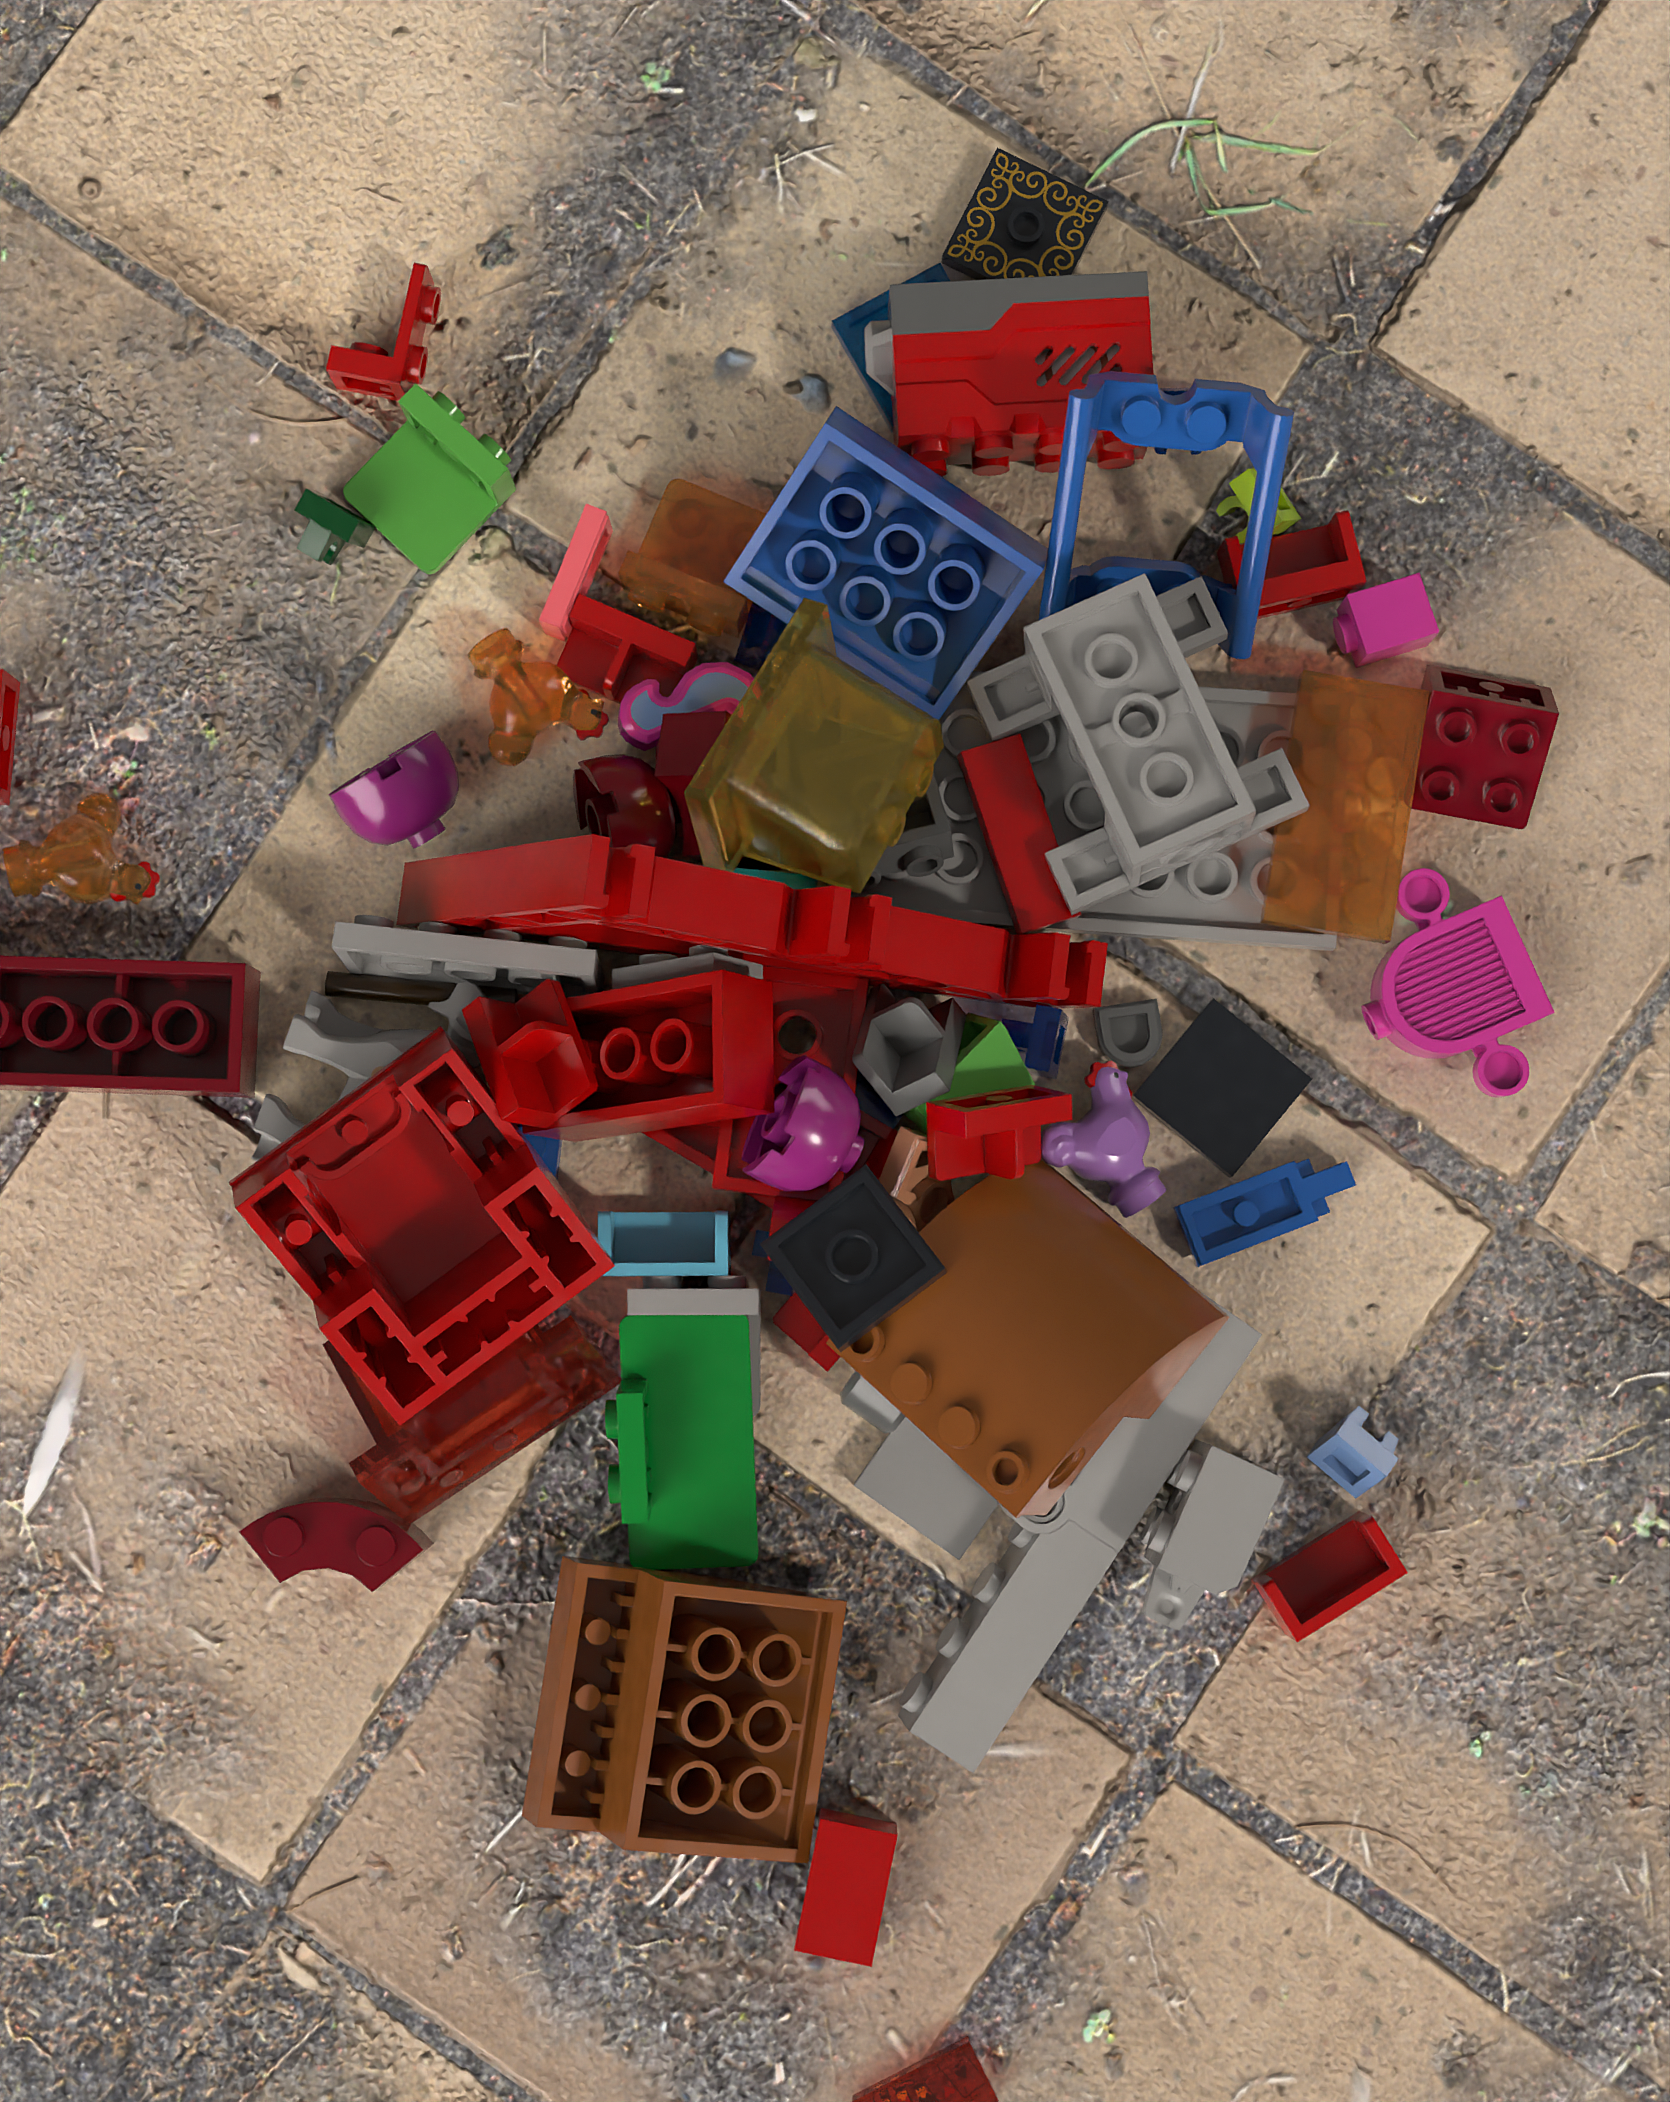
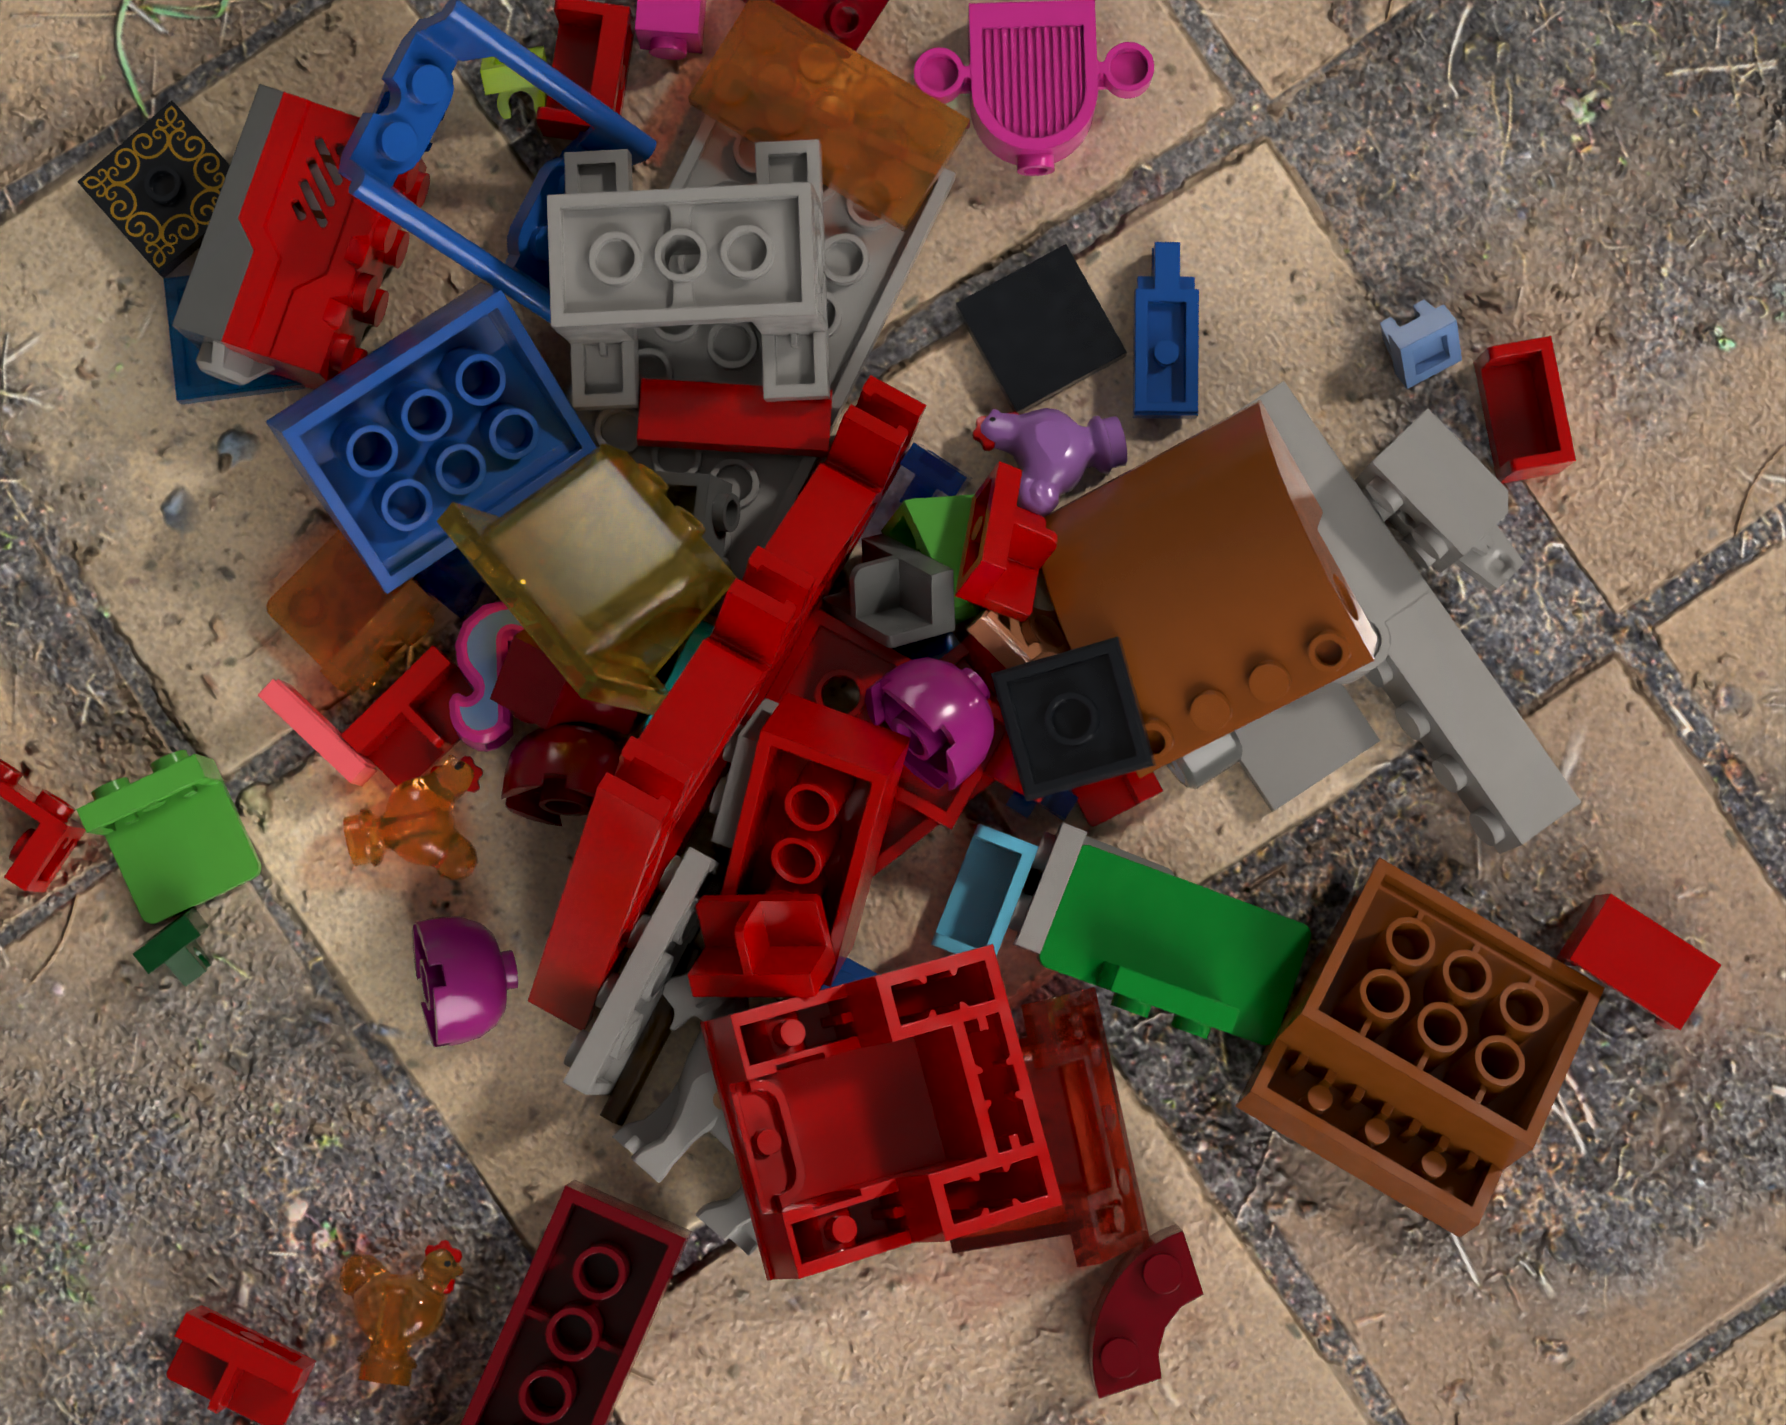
camera: 65 degrees left, 0 degrees up
dark grey tile [1092,999,1162,1068] -> none

